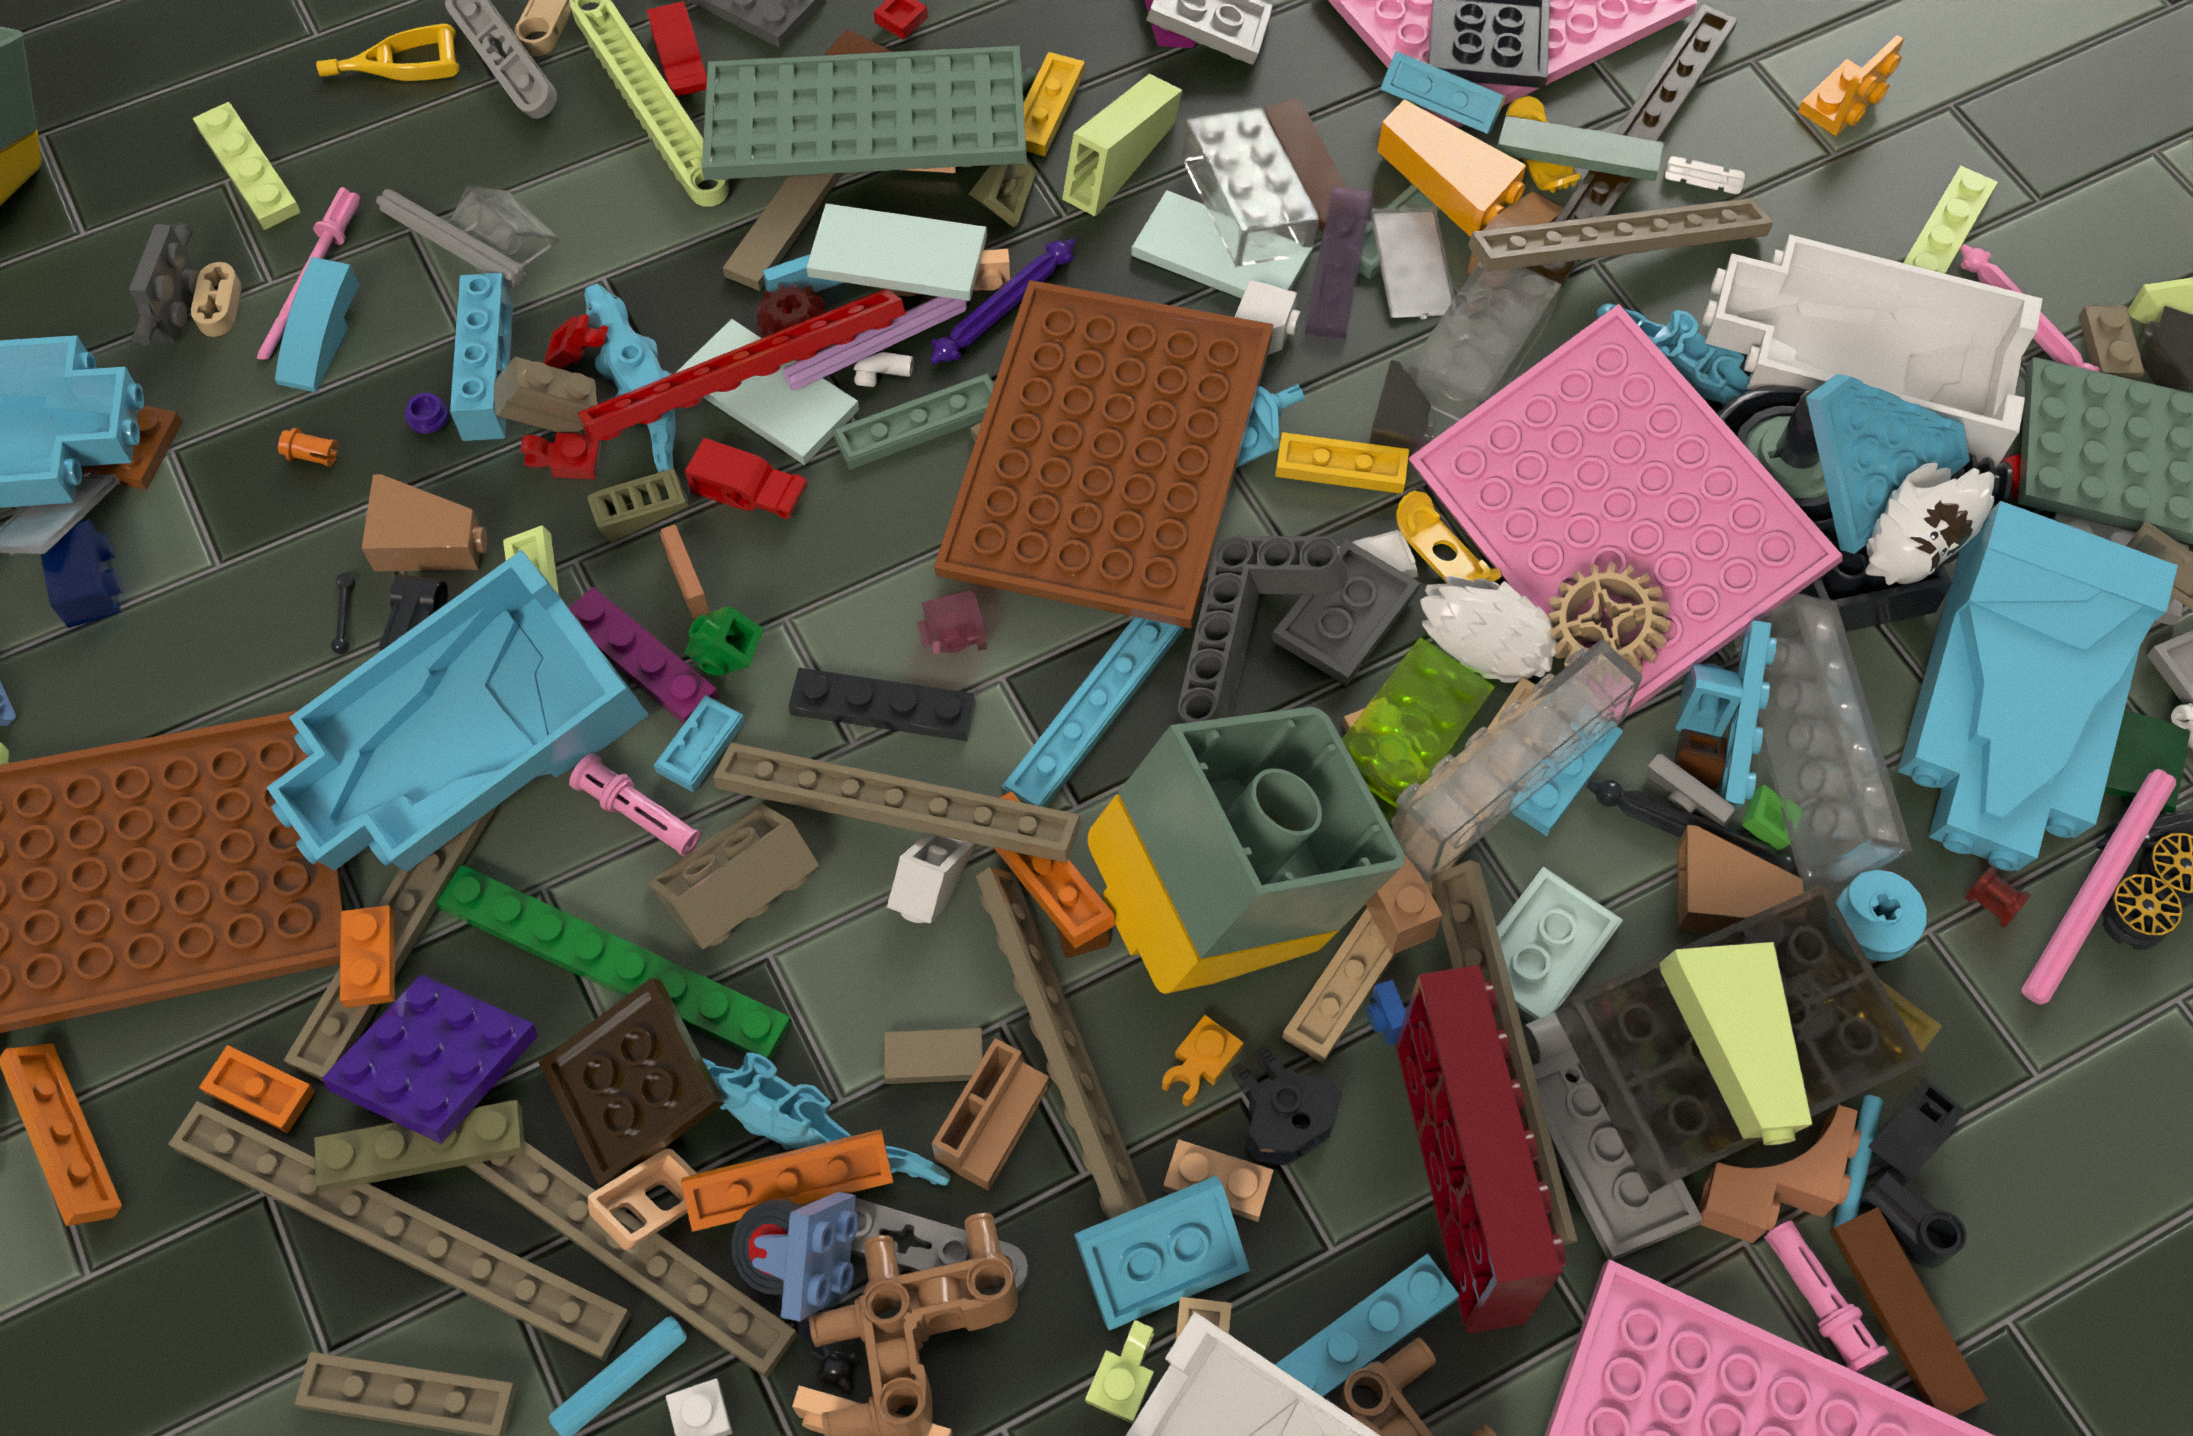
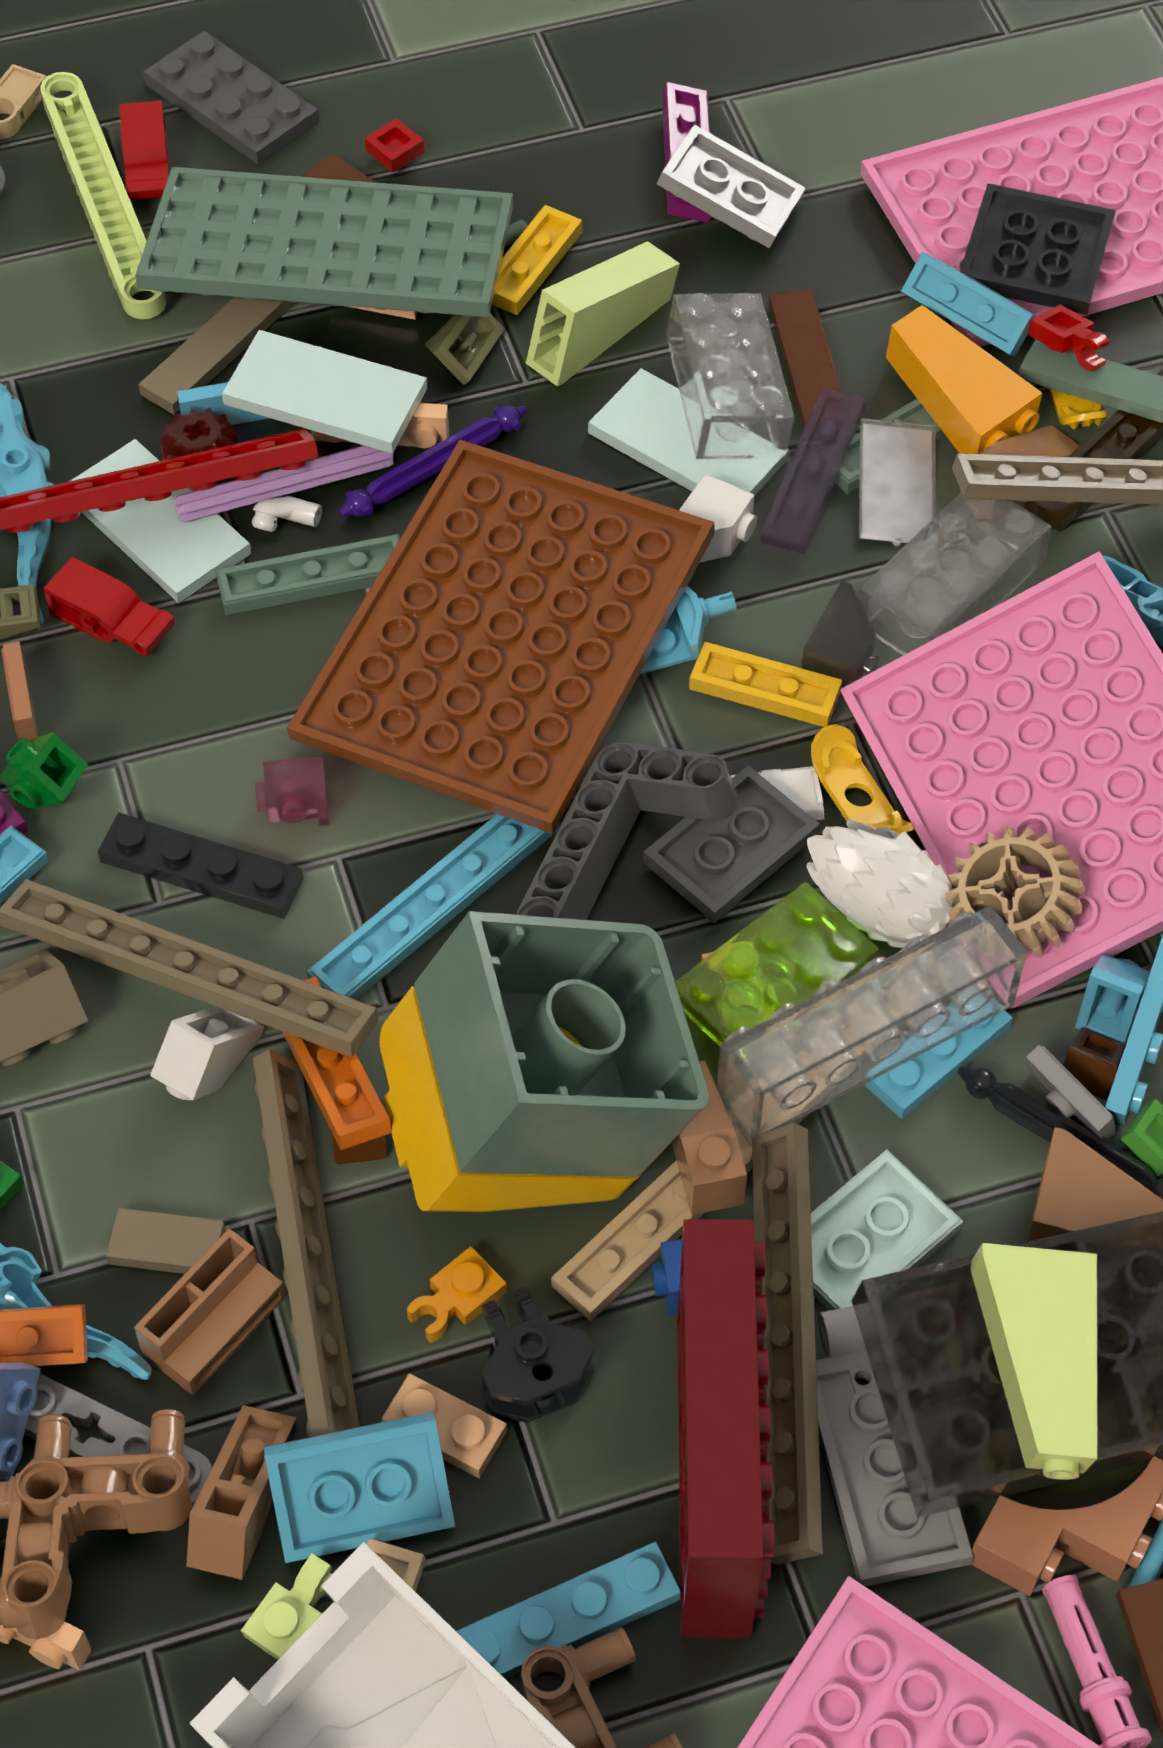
camera: 10 degrees right, 5 degrees down
none -> medium nougat slope [186,1405,297,1580]
none -> red plate [1028,304,1110,371]

